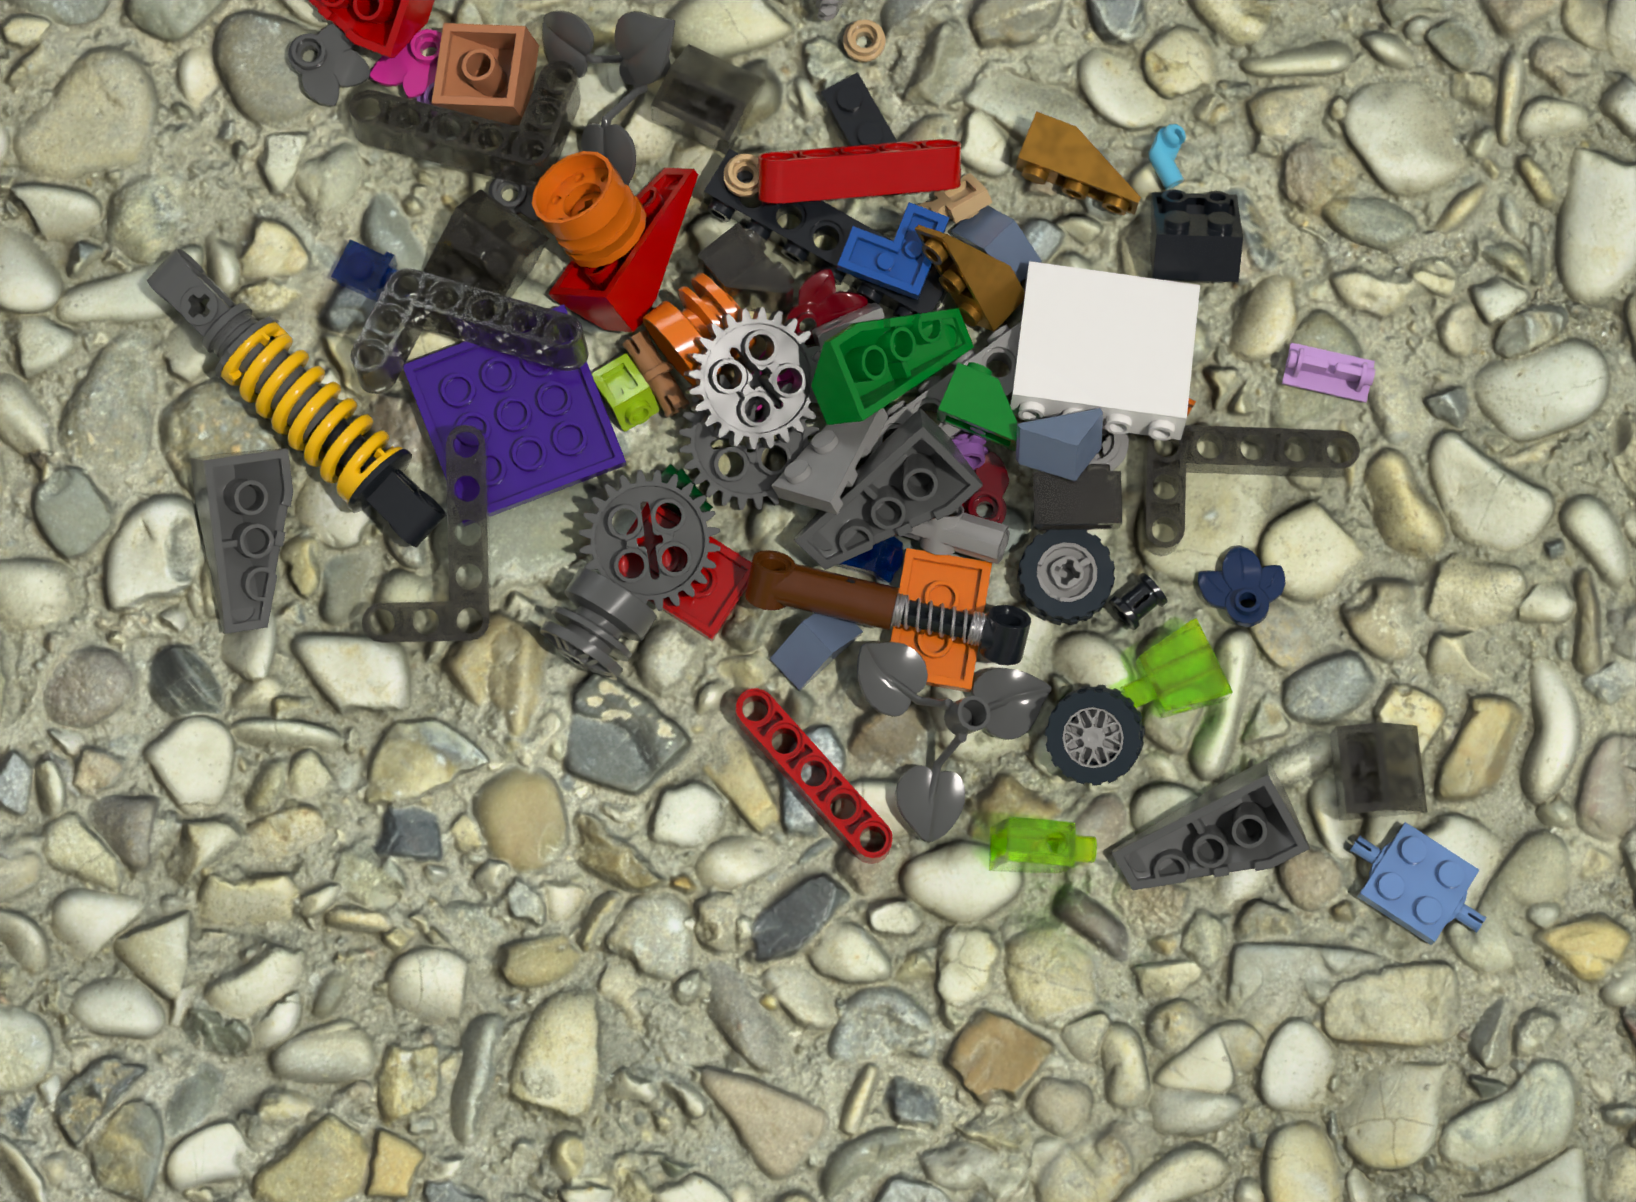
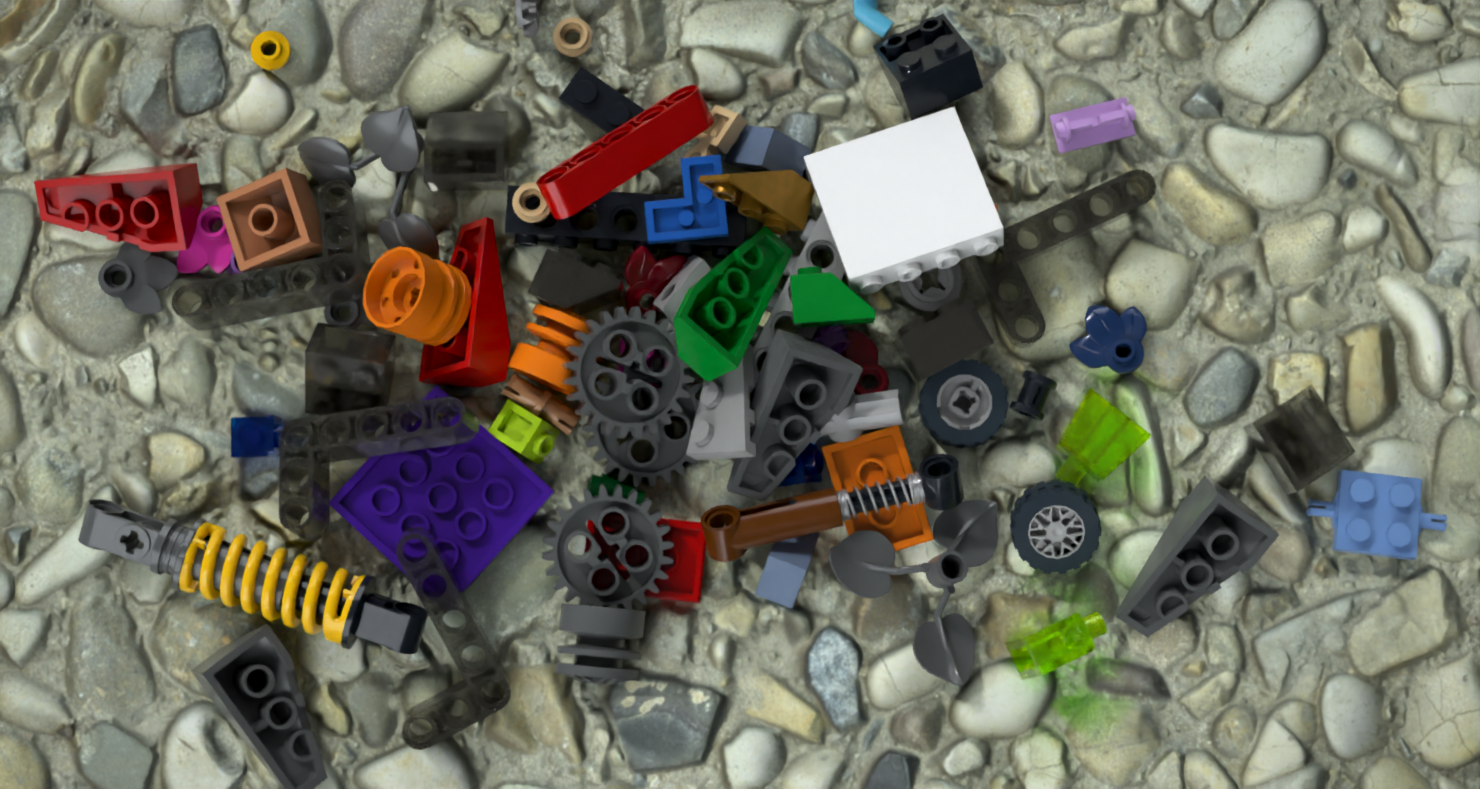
camera: 15 degrees left, 5 degrees up
red beam [735,688,893,864] -> none
pearl gold slope [1015,111,1141,215] -> none
sand blue slope [1016,408,1103,481] -> none

